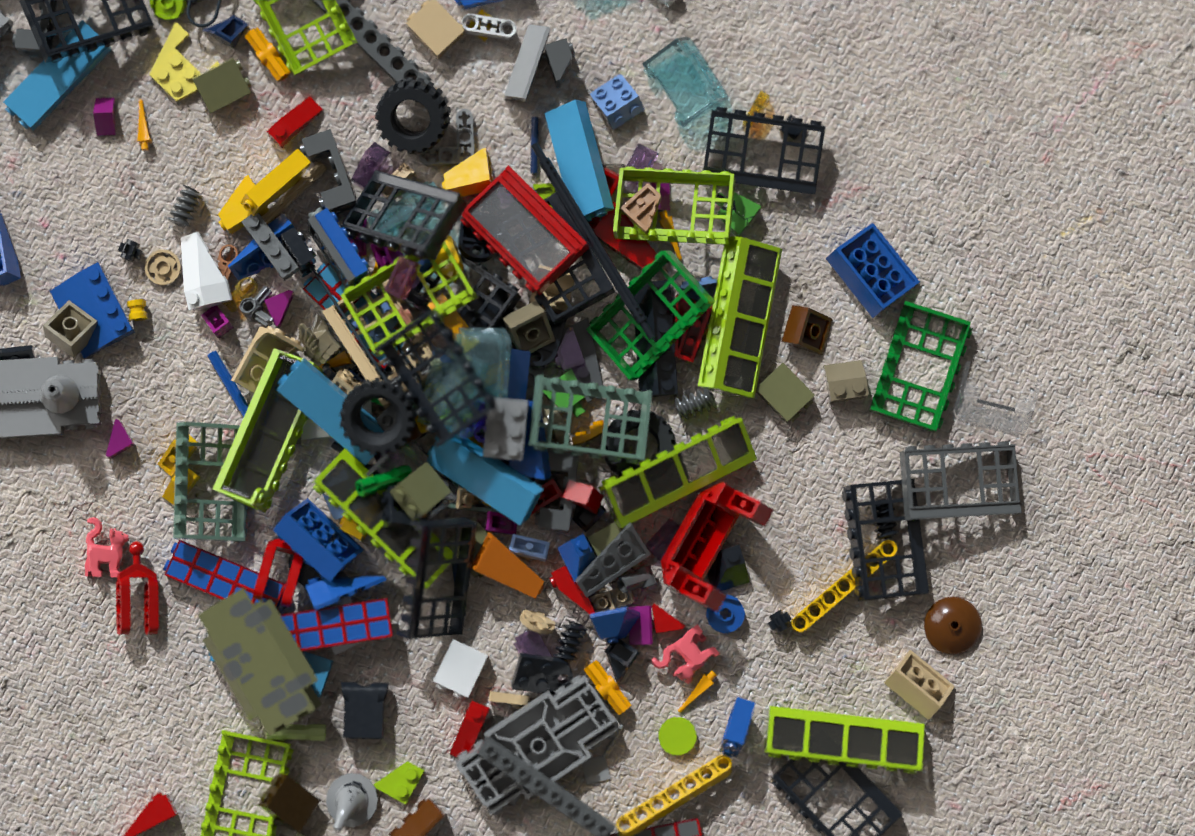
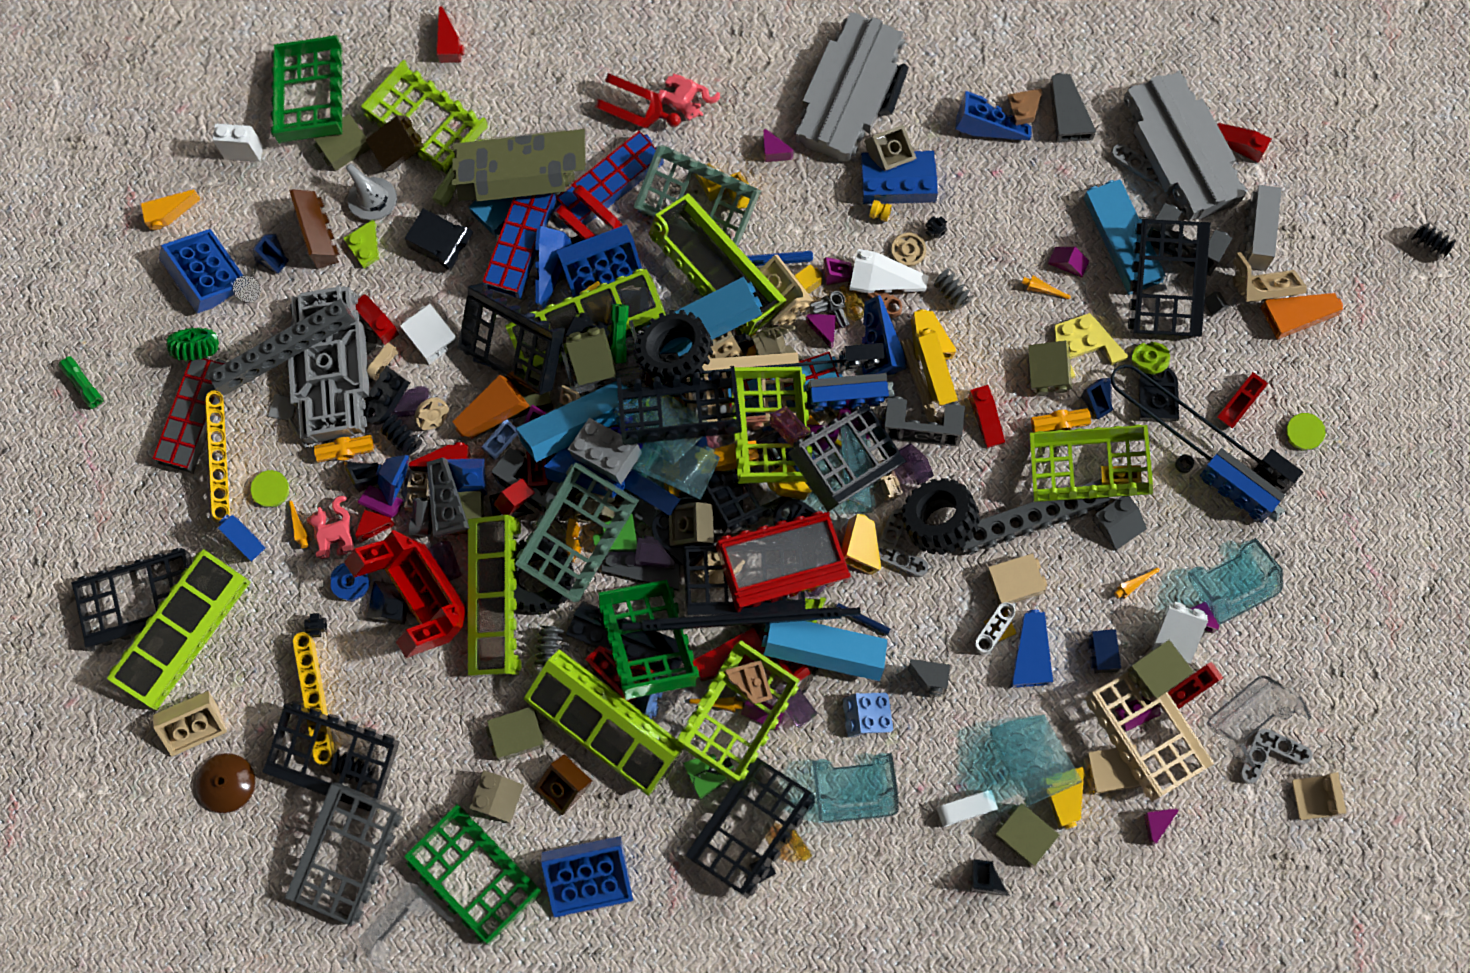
camera: 125 degrees right, 10 degrees down
light grey cone [40,375,79,414] -> none
dark grey plate [241,213,300,281] -> none
light grey slope [504,25,550,103] -> none
none -> yellow brick [794,264,823,294]

